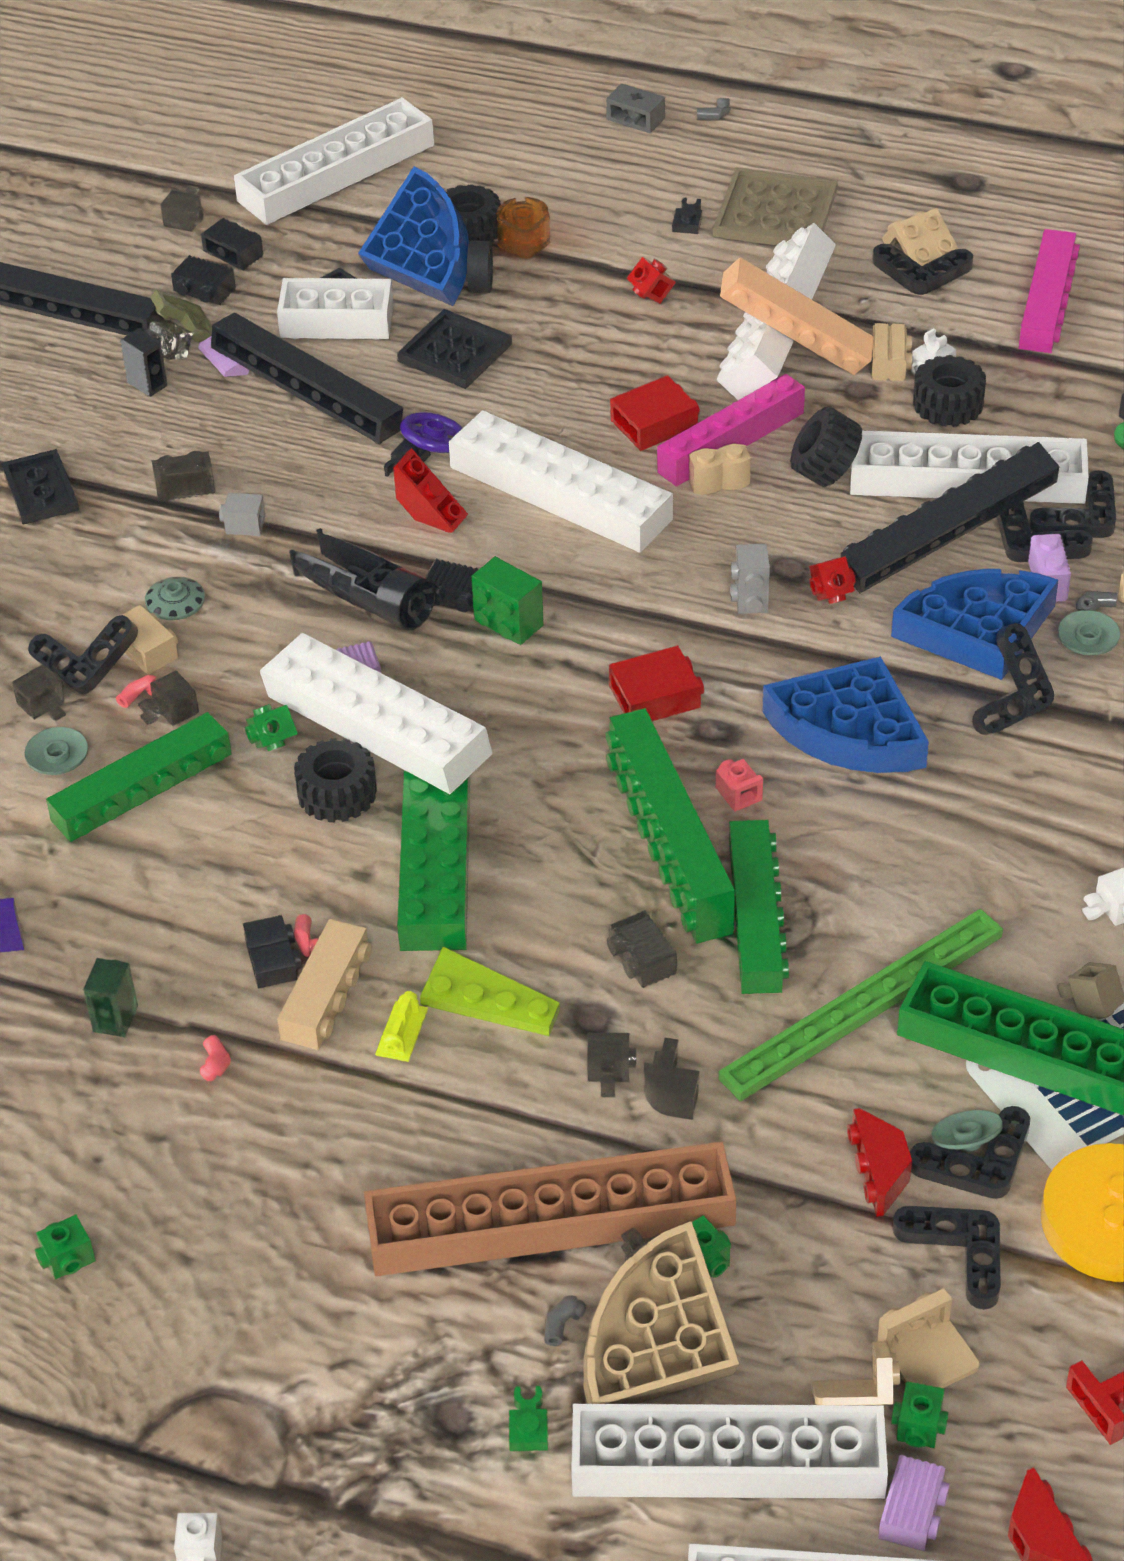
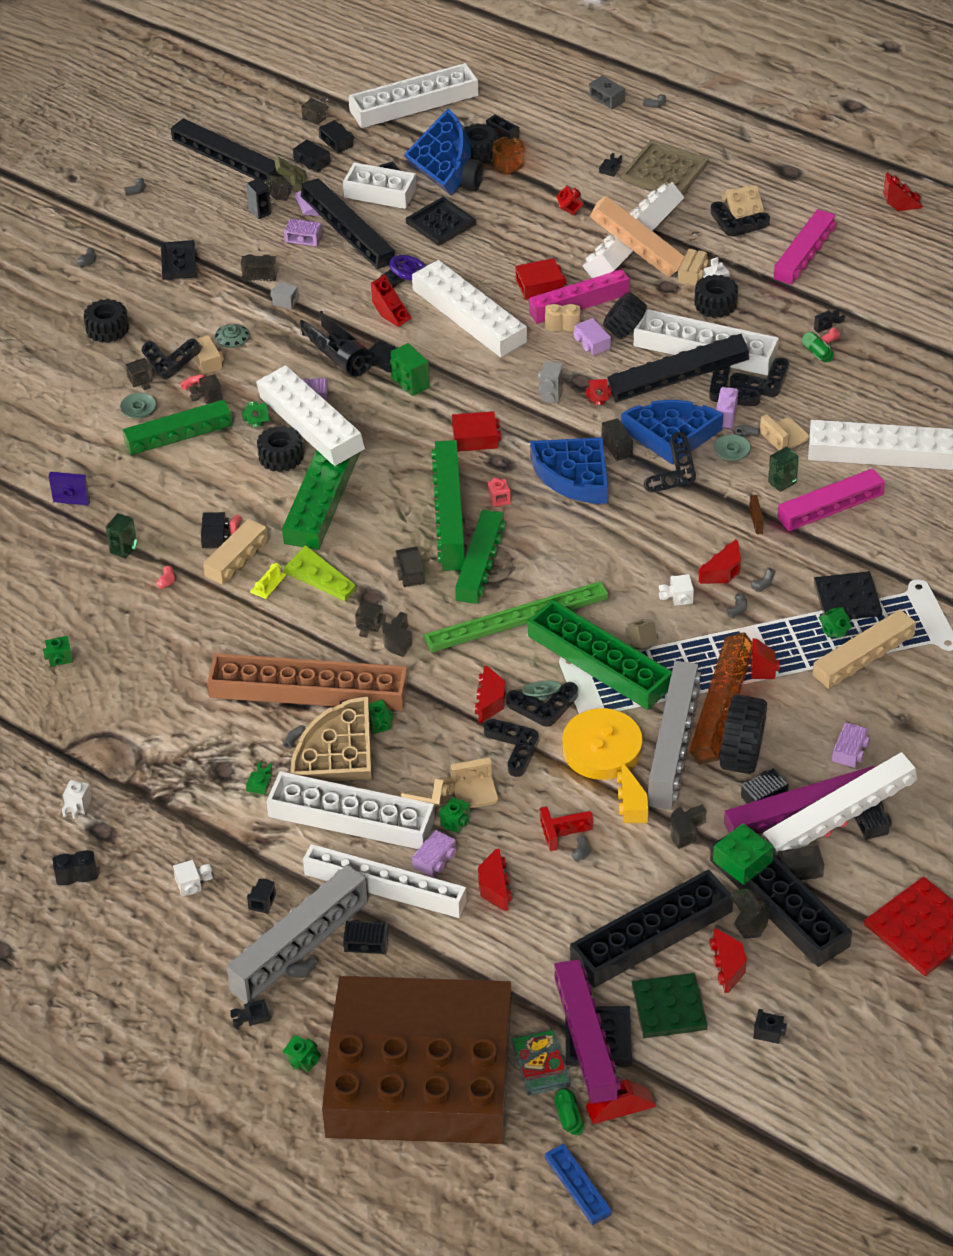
camera: 15 degrees right, 0 degrees up
none -> lavender brick [284,218,322,247]
none -> black brick [486,114,520,149]
none -> lavender brick [573,318,611,356]
none -> clear smoke brick [601,418,633,461]

